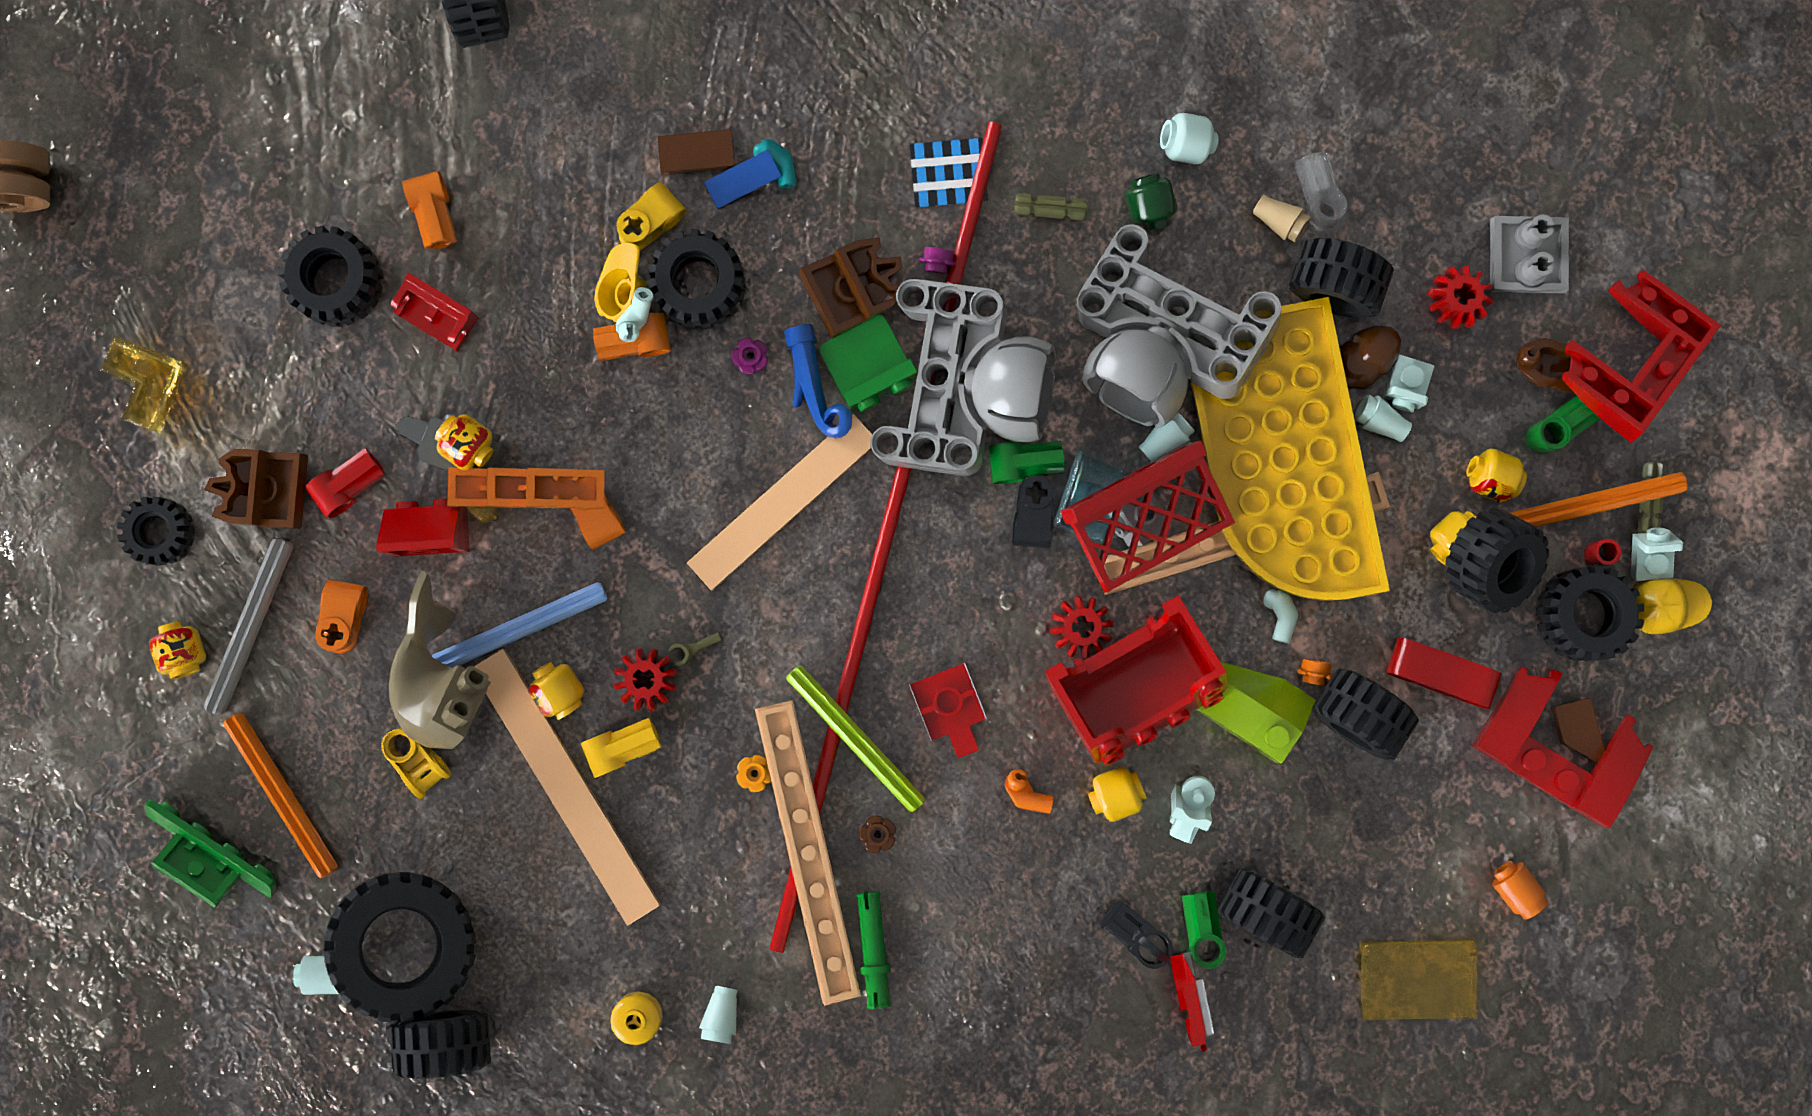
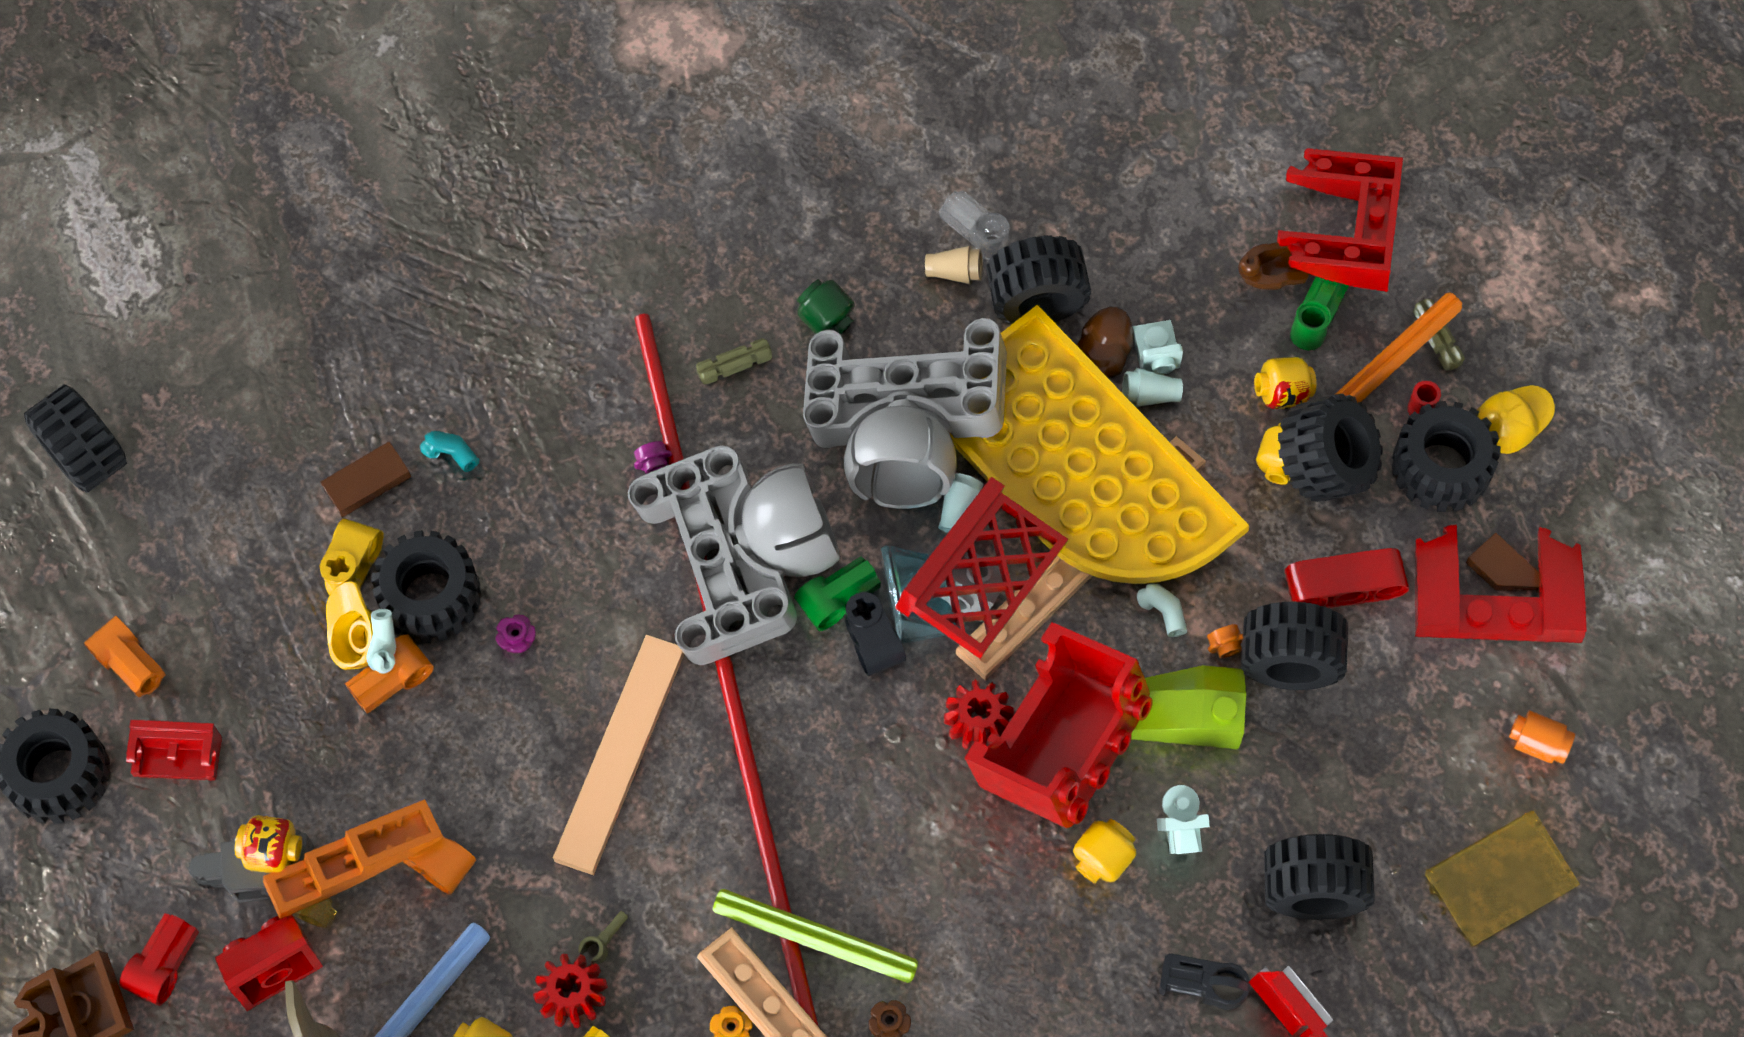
camera: 25 degrees left, 20 degrees down
blue sticker [704,150,781,209] -> none
blue plant [784,324,852,439] -> none
reddish brown plate [798,237,902,338] -> none
green bracket [819,315,917,413] -> none
red piece [909,663,987,758] -> none
sticker [910,138,988,207] -> none
orange arm [1005,769,1053,814] -> none
light aqua head [1160,113,1218,164] -> none
green piece [1182,891,1226,969] -> none
red gear [1427,265,1494,329] -> none
light grey plate [1490,214,1569,294] -> none
light aqua bracket [1631,528,1683,581] -> none

